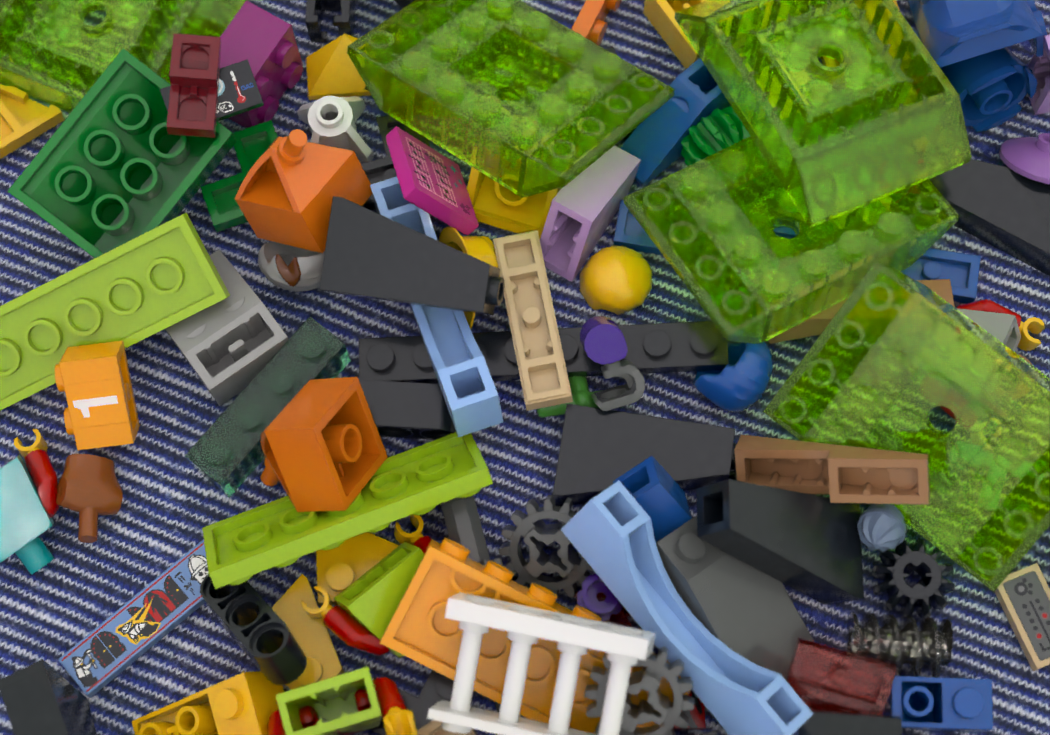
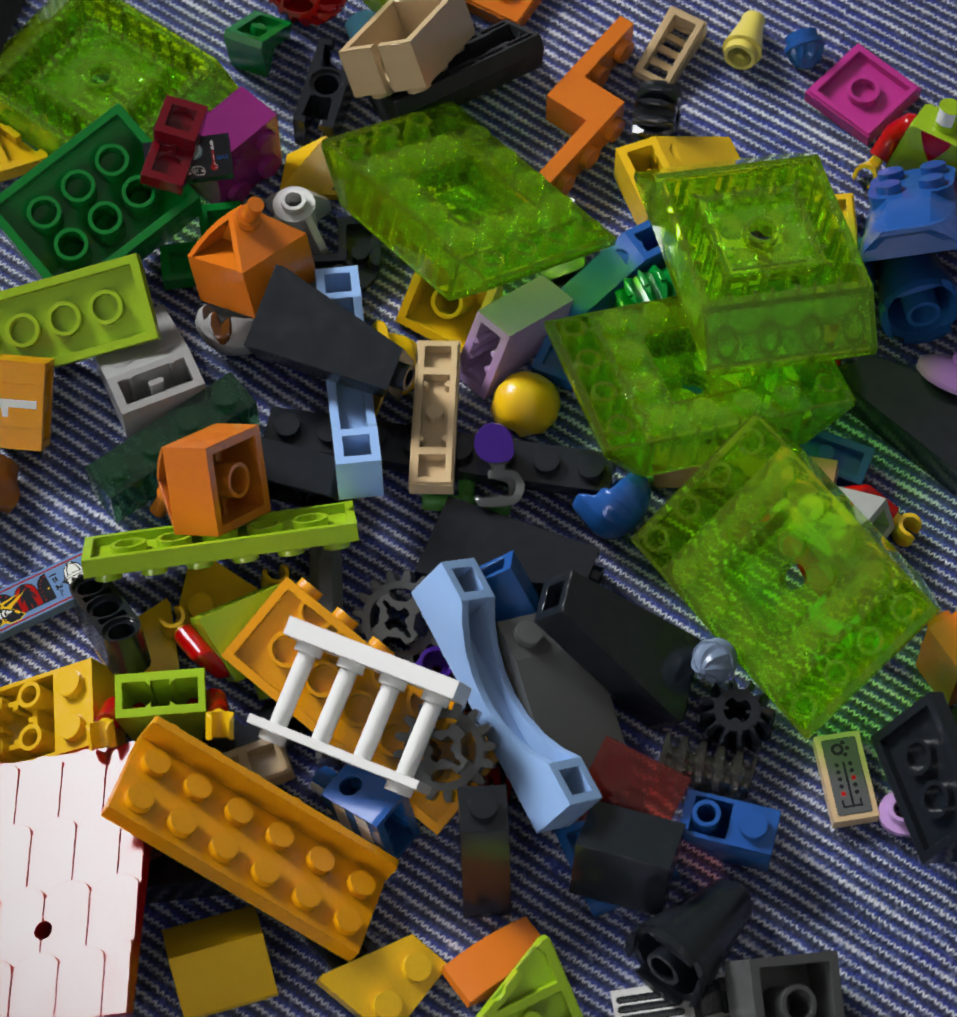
camera: 10 degrees right, 10 degrees down
dark pink tile [386,126,479,235] -> none
medium nougat slope [734,435,930,505] -> none

